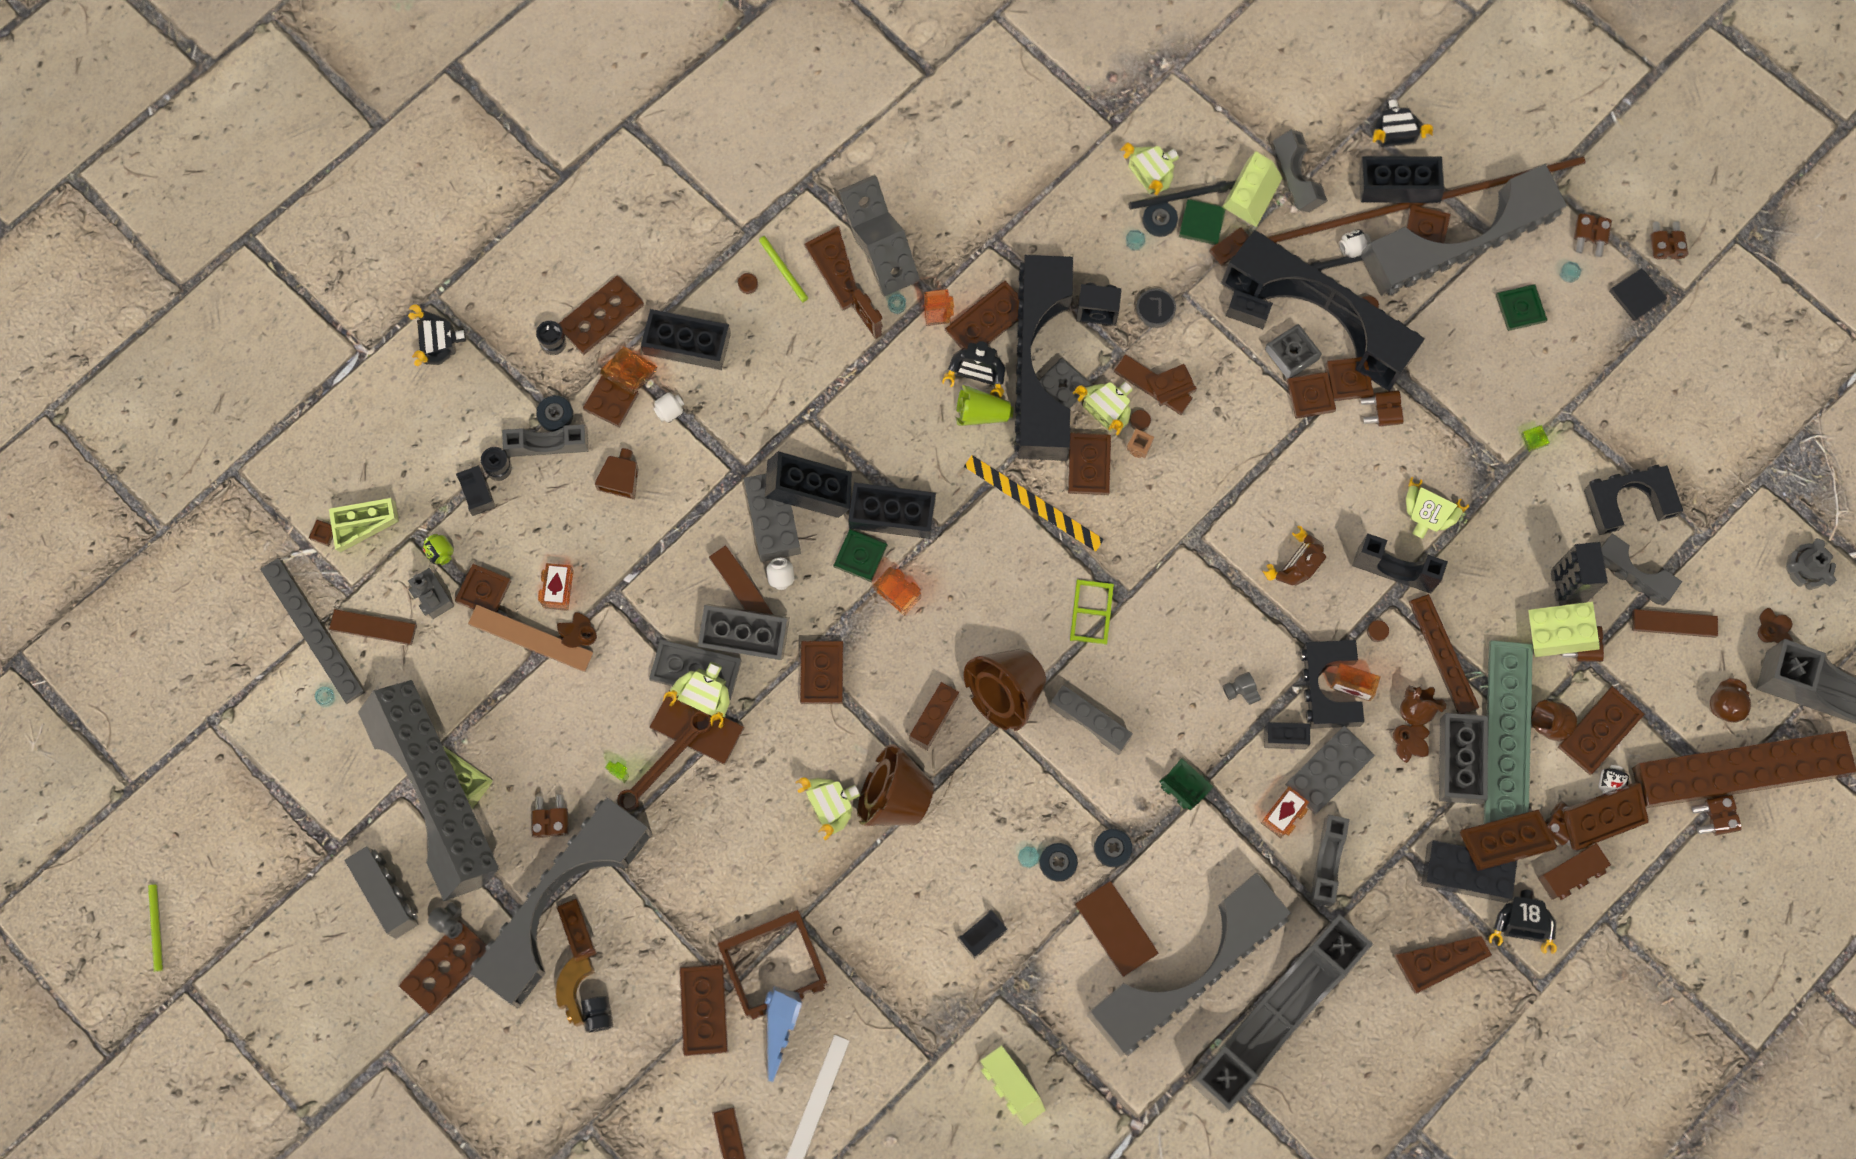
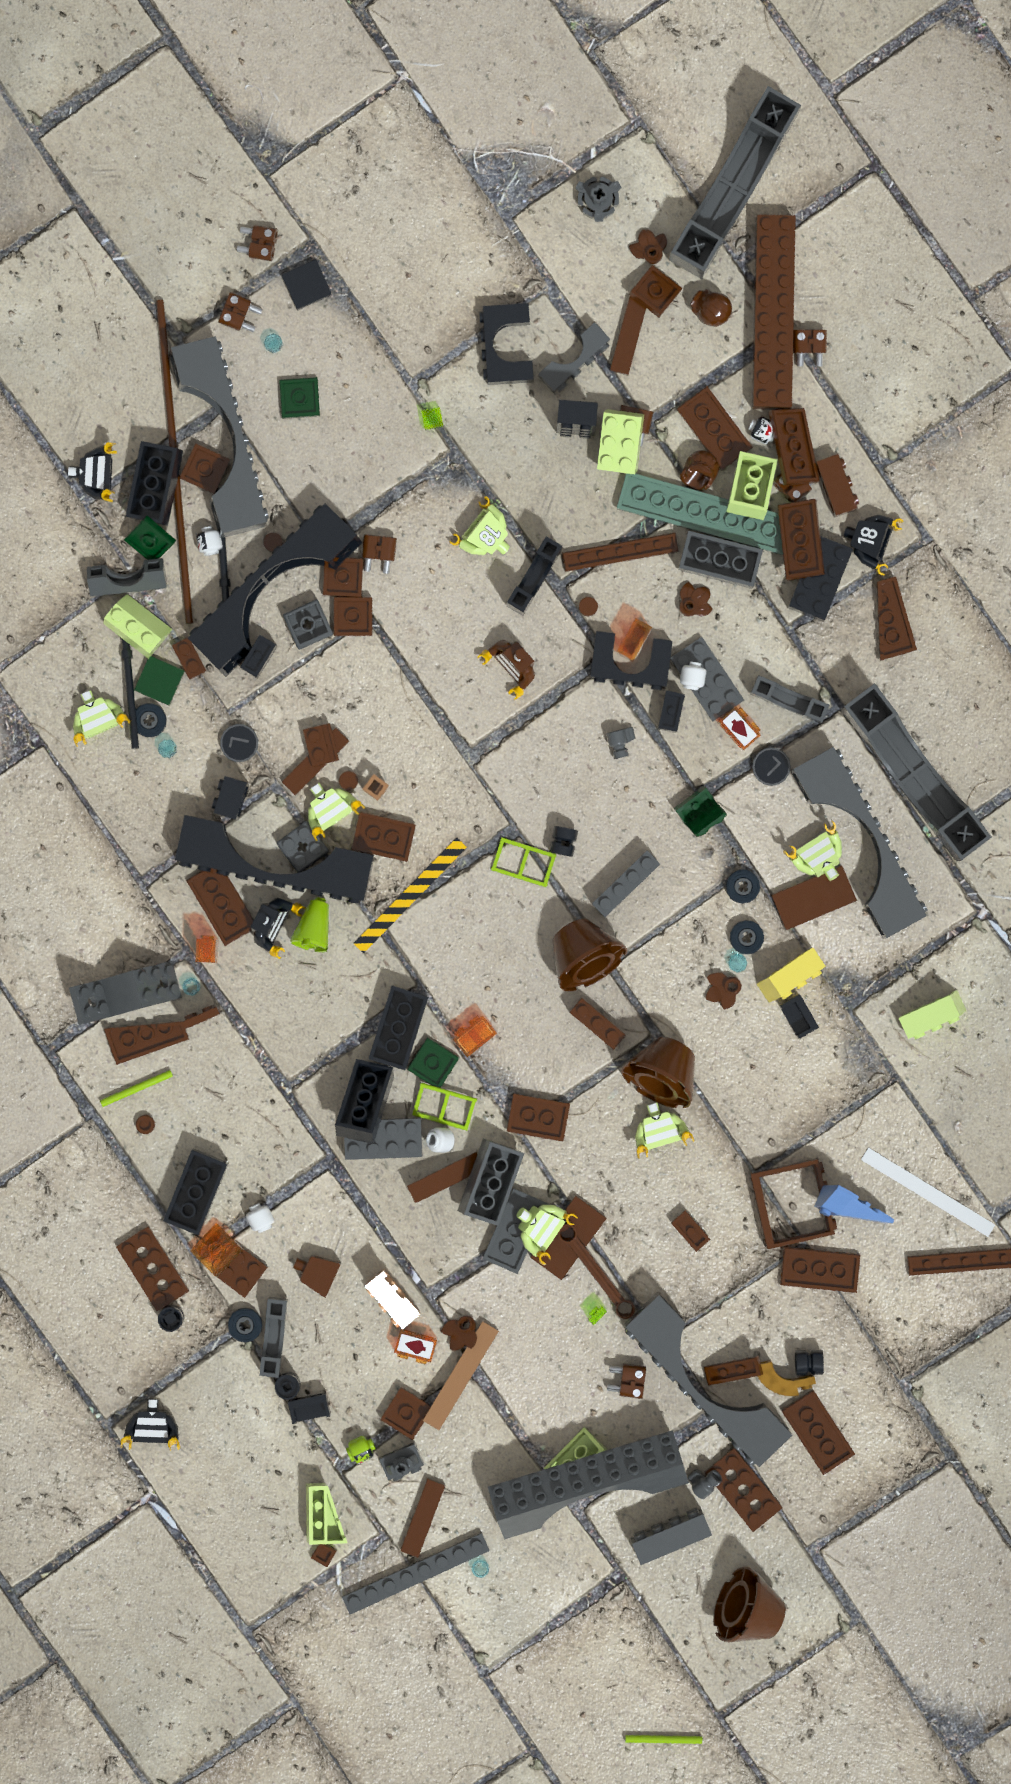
camera: 80 degrees left, 15 degrees up
reddish brown hair [1399,685,1446,726] -> none
none -> dark green tile [124,516,176,560]
none -> wedge [365,1269,421,1329]
none -> lime window [412,1083,477,1131]
none -> black wheel [549,826,578,857]
none -> reddish brown plate [629,265,682,318]
none -> reddish brown plate [671,1210,711,1252]
none -> white head [680,662,706,690]
none -> reddish brown plate [706,973,742,1010]
none -> reddish brown cone [713,1566,786,1643]
none -> yellowish green brick [726,451,777,520]
none -> black tile [752,748,791,786]
none -> light yellow wedge [757,947,826,1003]
none -> reddish brown tile [781,1390,855,1475]
none -> yellowish green torso [783,820,842,881]

